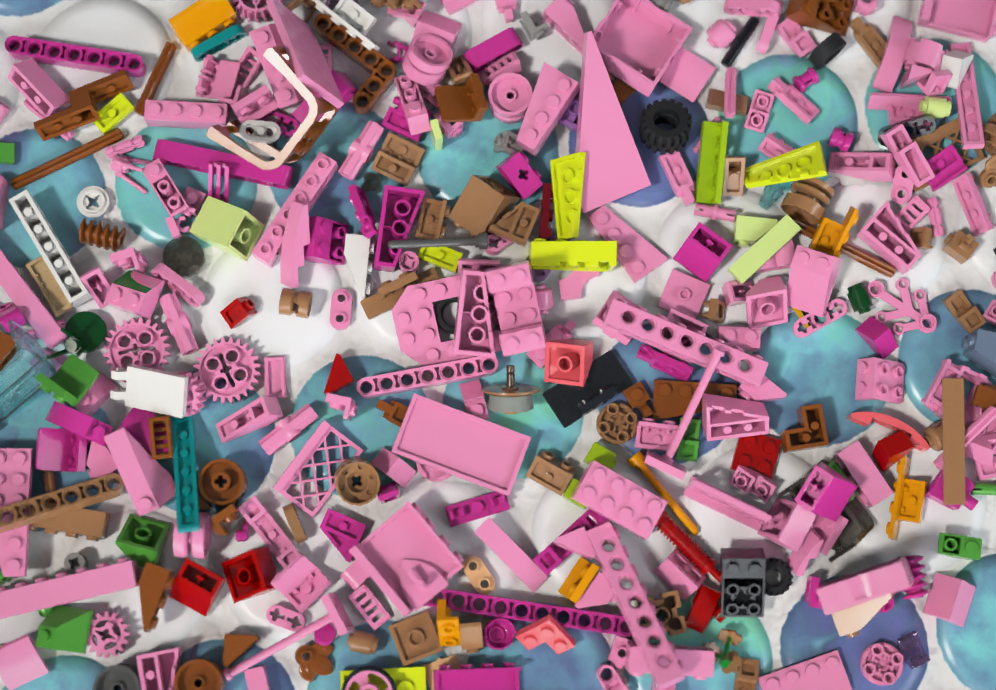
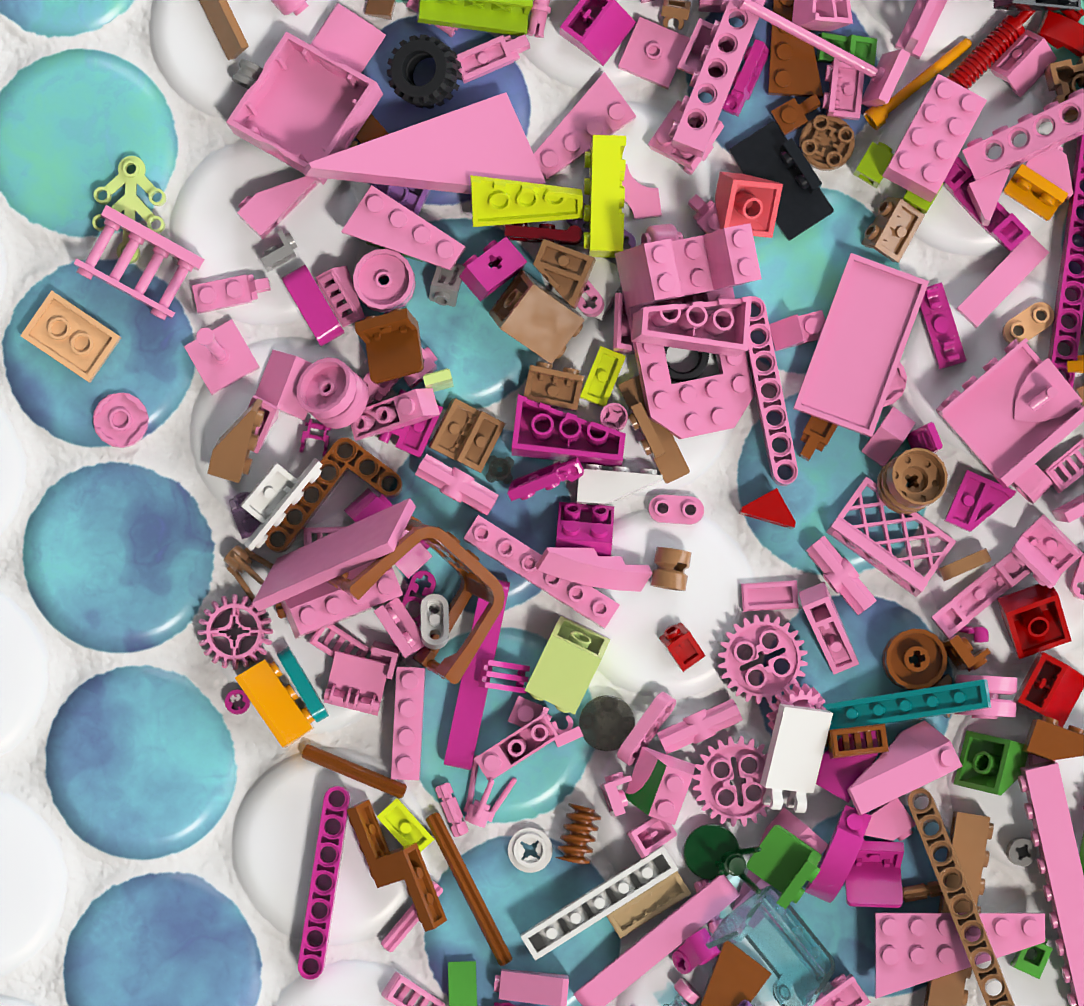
camera: 90 degrees left, 5 degrees up
bright pink brick [7,58,71,118] -> none
bright pink bracket [325,393,358,421] -> none
dark grey piece [388,233,488,249] -> none
medium nougat slope [447,55,473,86] -> none
piece [481,365,540,414] -> none

